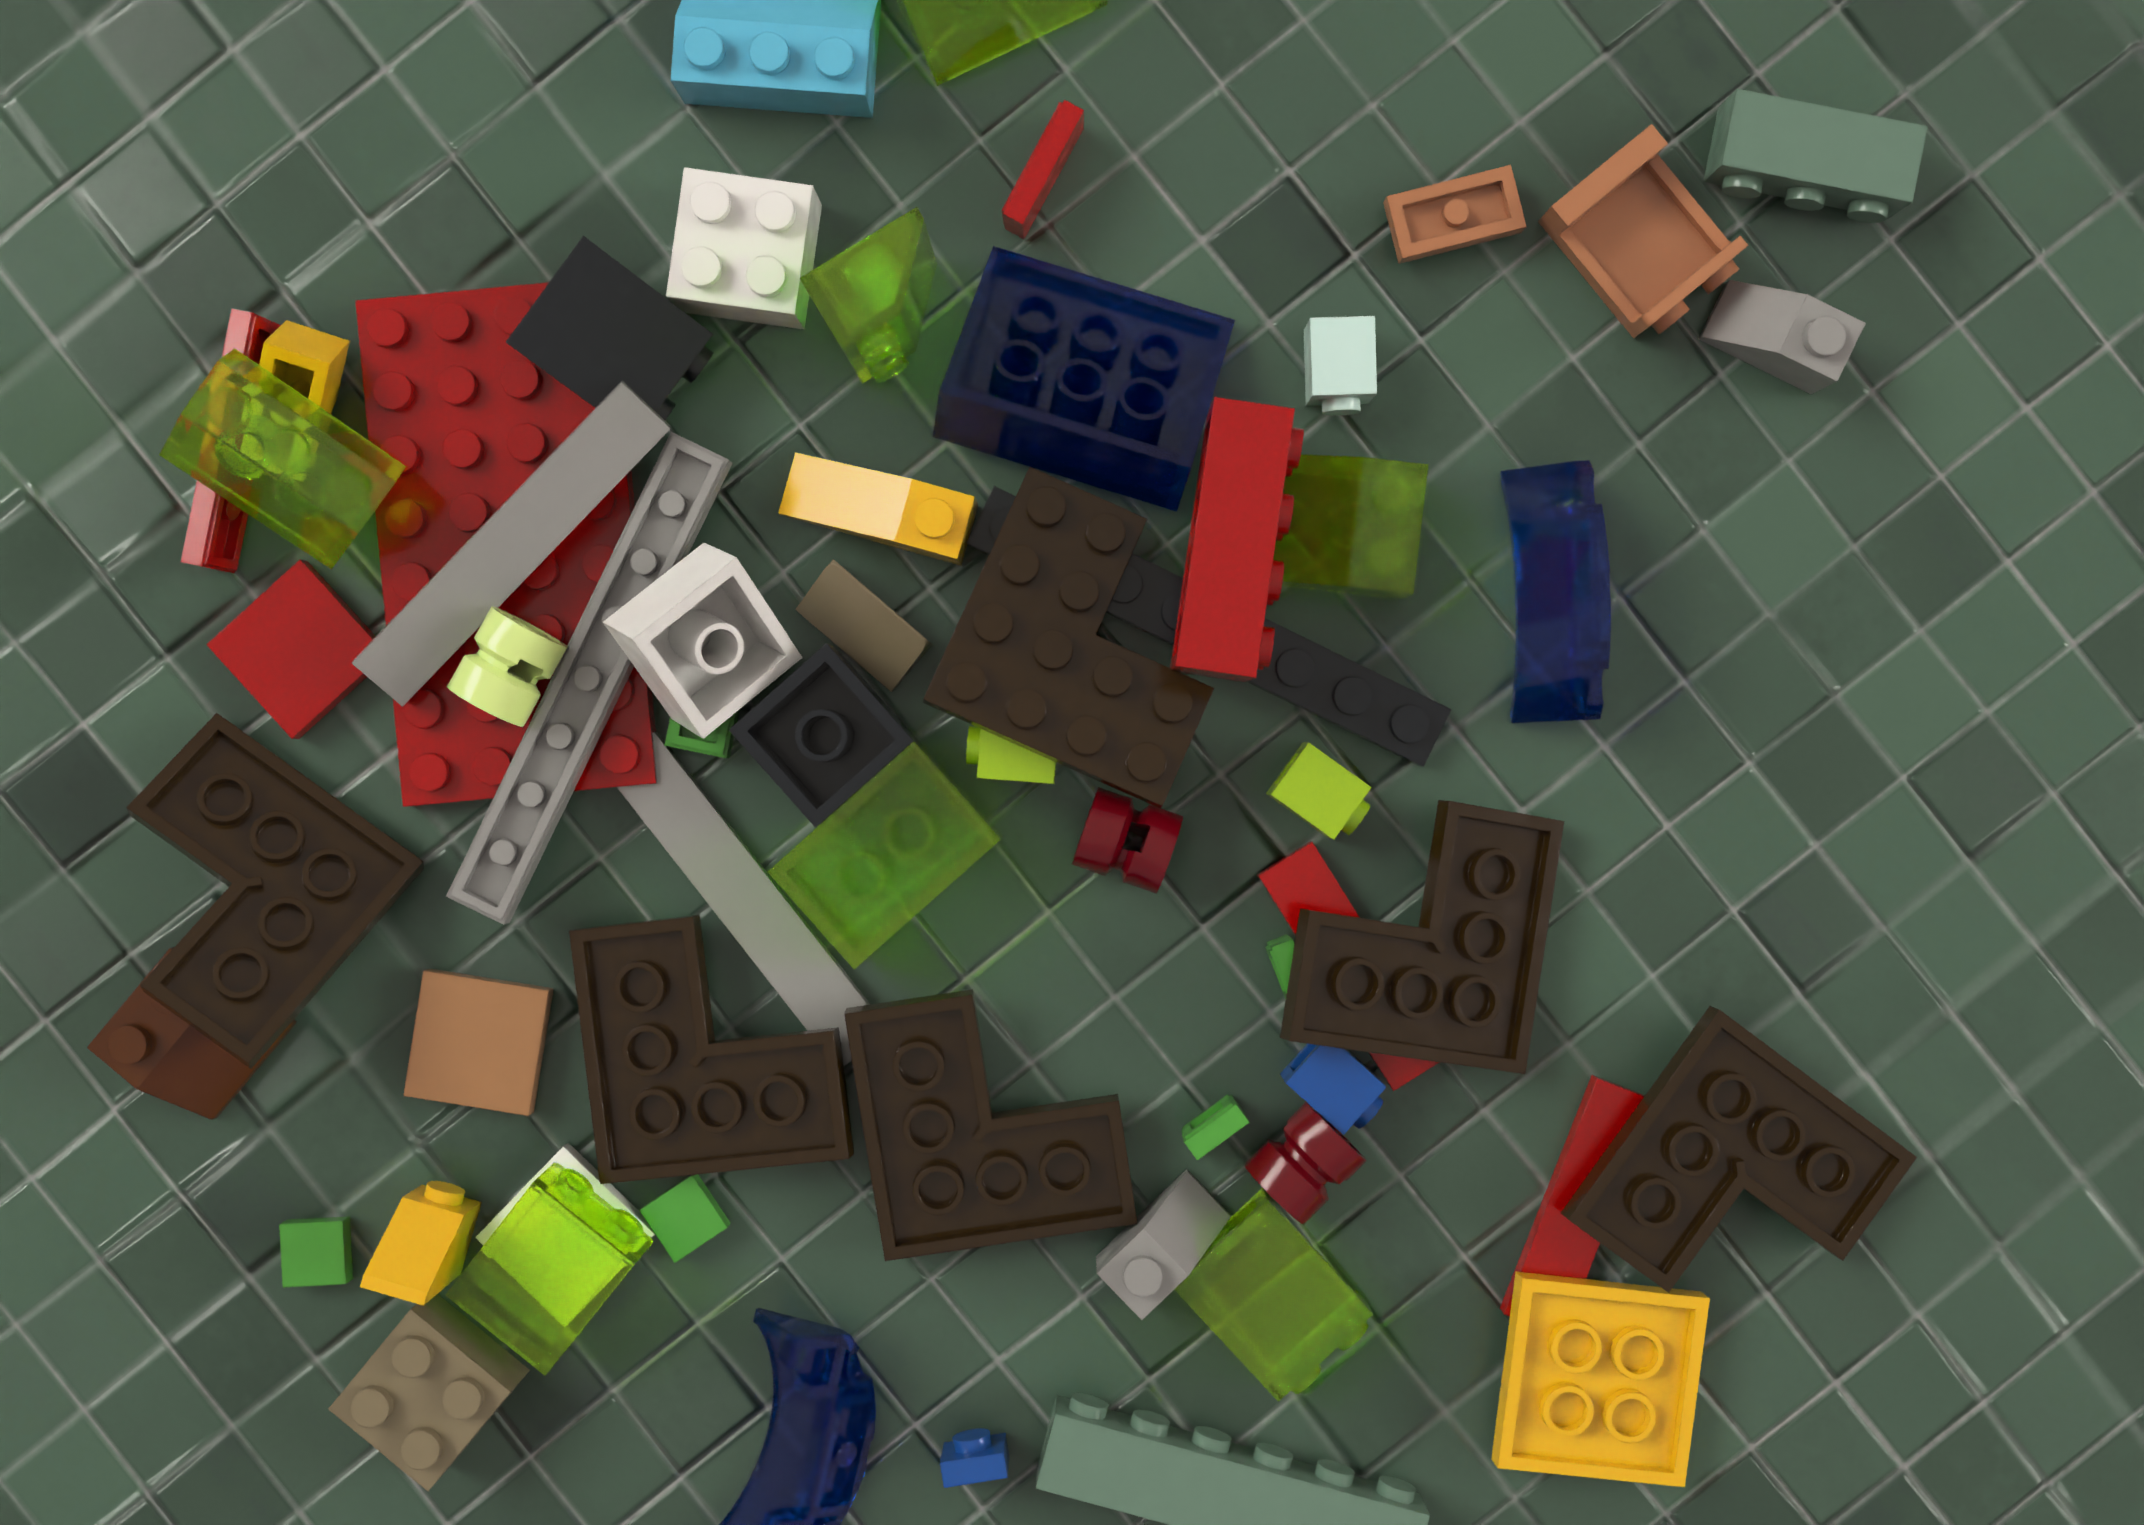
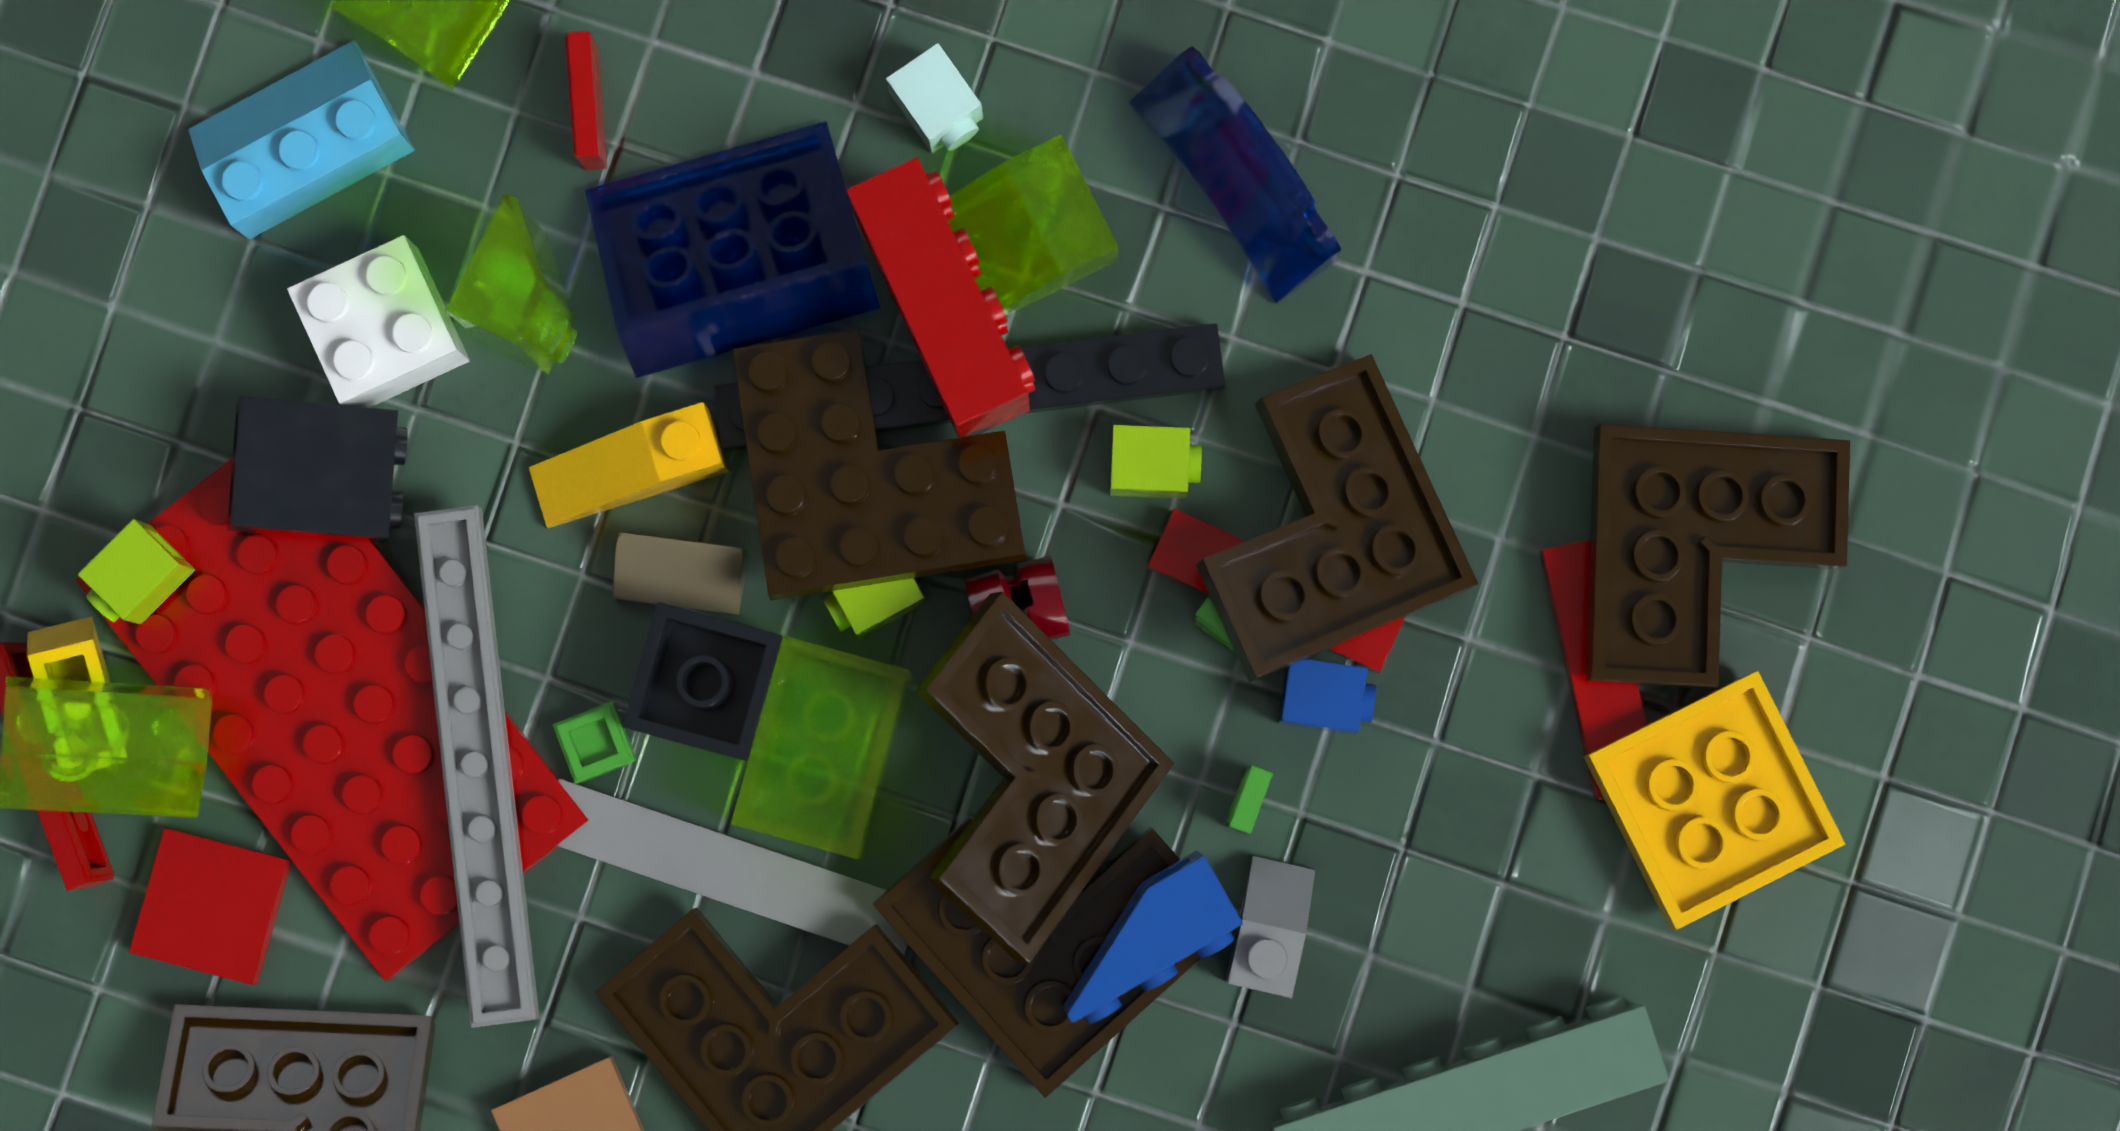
camera: 30 degrees left, 5 degrees down
light grey tile [352,380,671,707] -> none
yellowish green wheel [447,606,568,727] -> none
white brick [603,543,803,739] -> none
clear neon green panel [1174,1188,1373,1402] -> none
dark red wheel [1244,1102,1367,1225] -> none
none -> lime brick [78,519,196,624]
none -> dark brown plate [915,592,1174,963]
none -> blue slope [1062,850,1243,1024]

